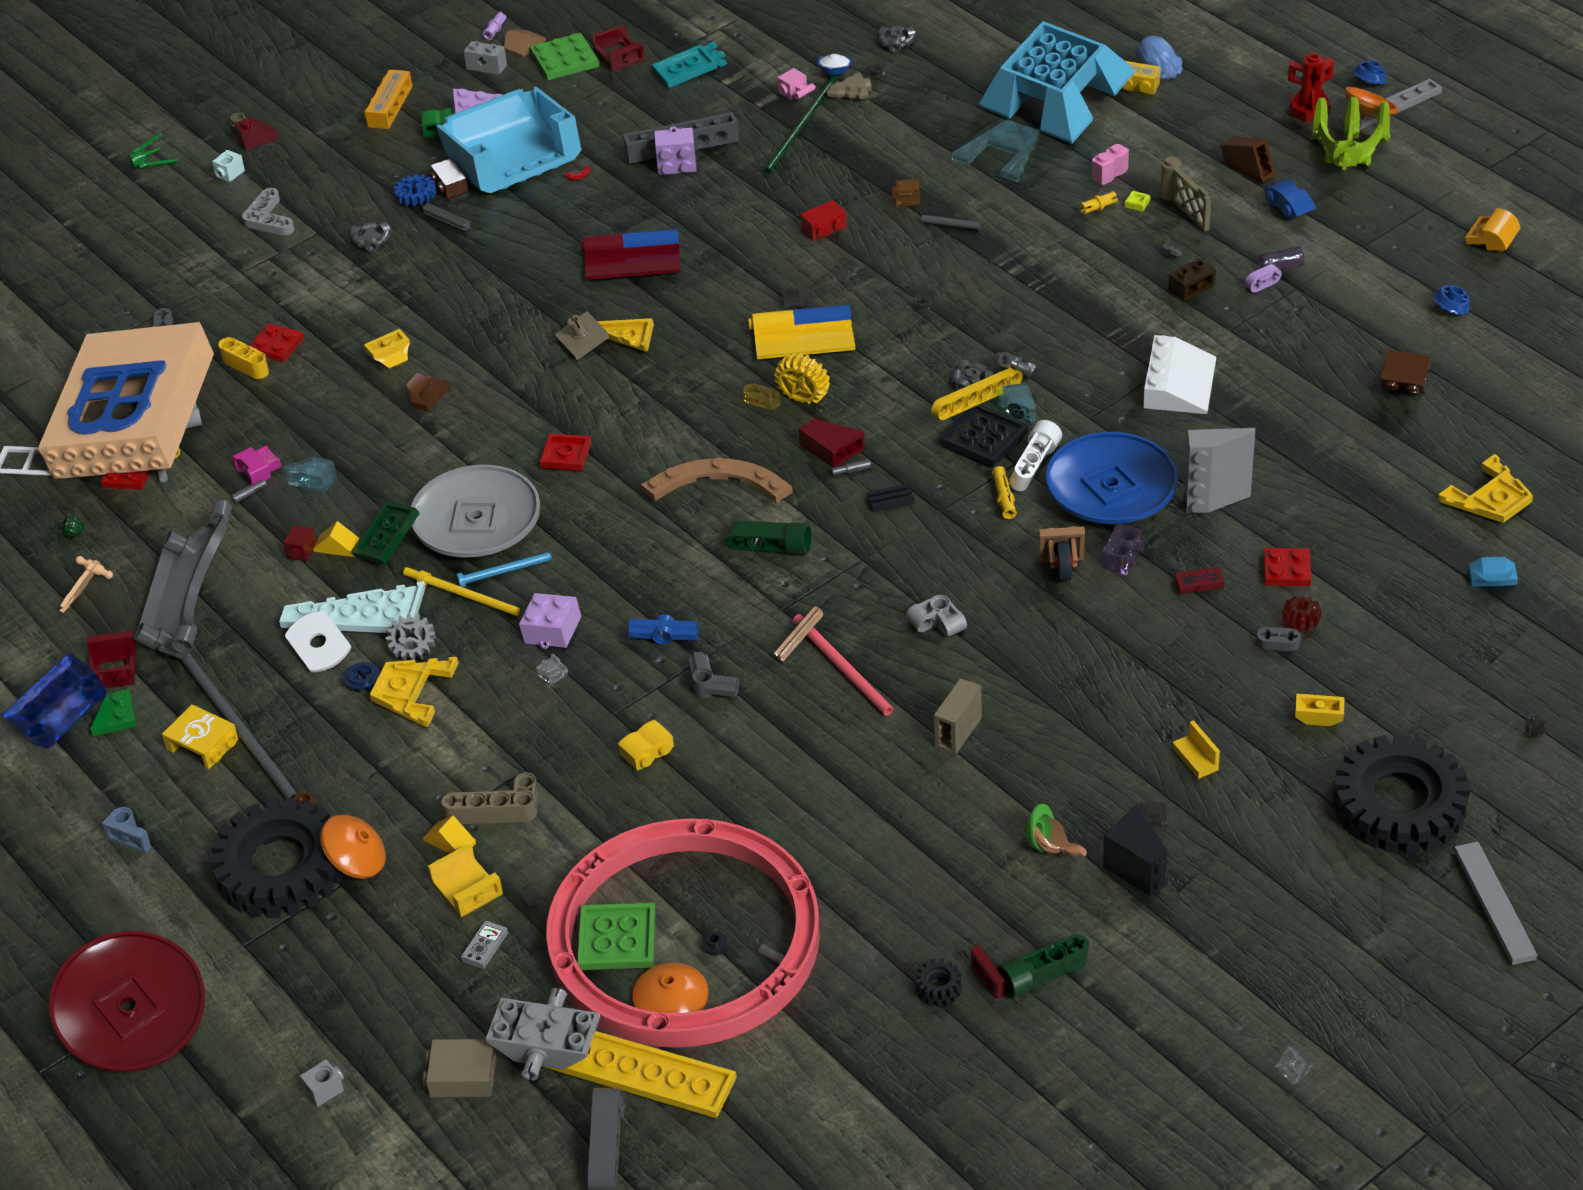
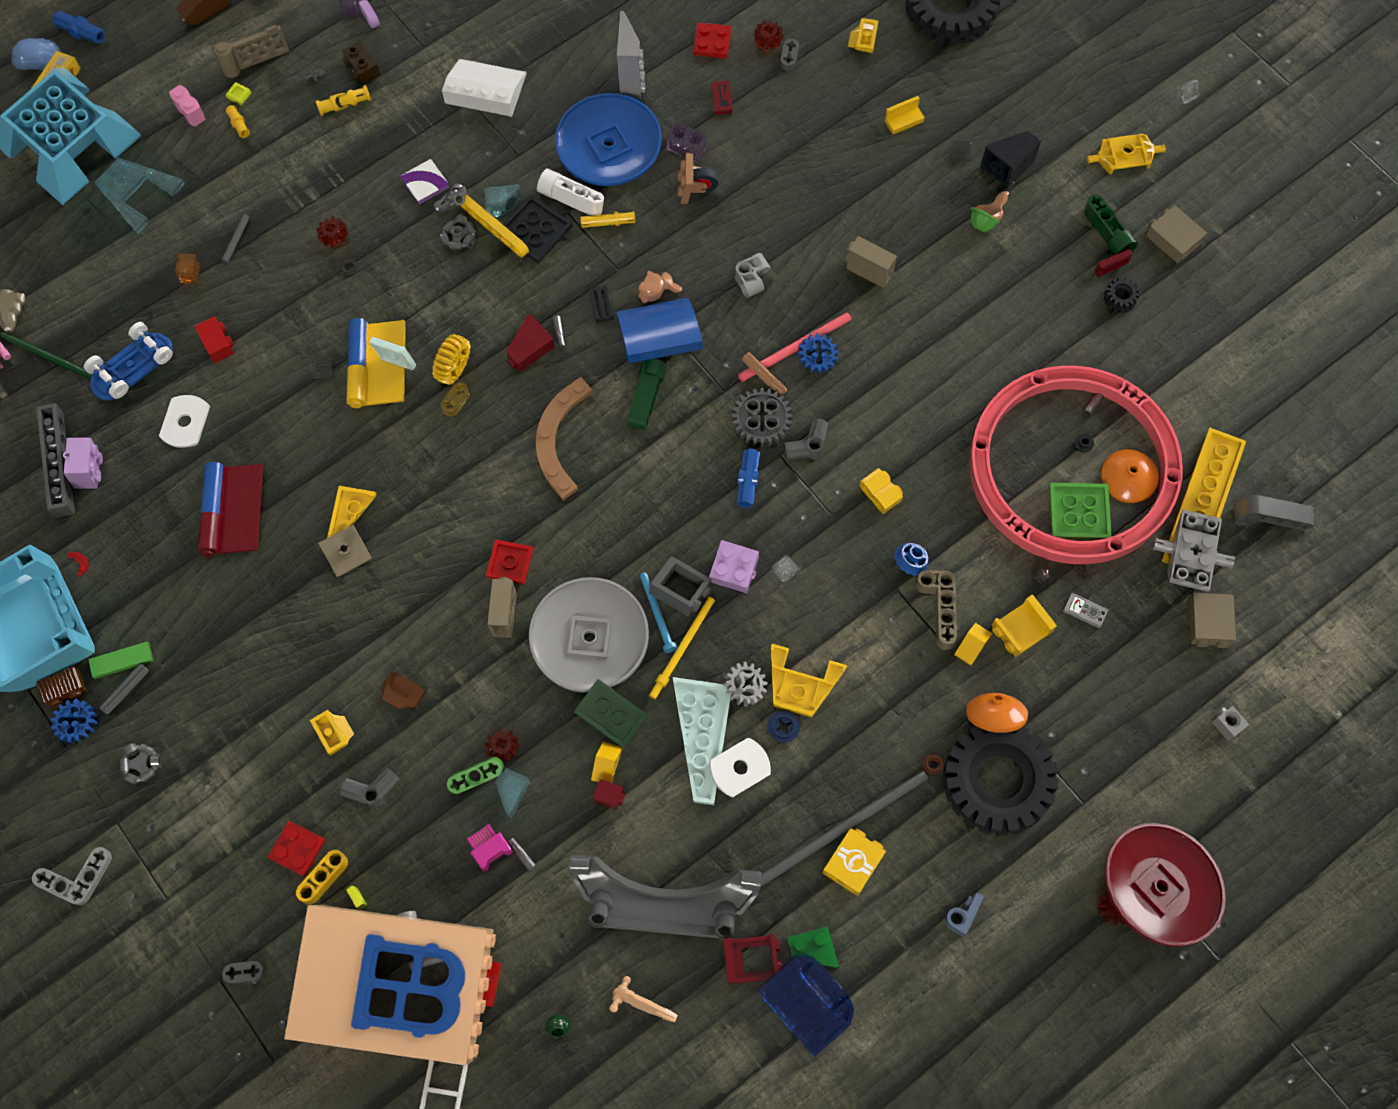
camera: 90 degrees left, 25 degrees up
none -> blue piece [52,11,105,44]
none -> blue piece [84,322,173,401]
none -> bright green tile [89,642,153,679]
none -> white piece [159,395,210,448]
none -> yellow piece [316,85,371,116]
none -> clear red gear [317,216,348,248]
none -> dark grey piece [340,768,400,808]
none -> neon yellow tile [346,886,367,911]
none -> light aqua tile [370,337,416,370]
none -> tile [400,159,450,204]
none -> bright green beam [447,757,504,794]
none -> clear red gear [485,728,520,762]
none -> dark tan brick [487,577,517,638]
none -> blue slope [616,297,703,363]
none -> nougat animal [638,271,682,303]
none -> dark grey window [649,556,712,617]
none -> dark grey gear [731,388,793,447]
none -> blue gear [797,333,839,374]
none -> blue piece [894,543,929,576]
none -> yellow plate [1086,134,1166,174]
none -> dark tan brick [1146,205,1207,264]

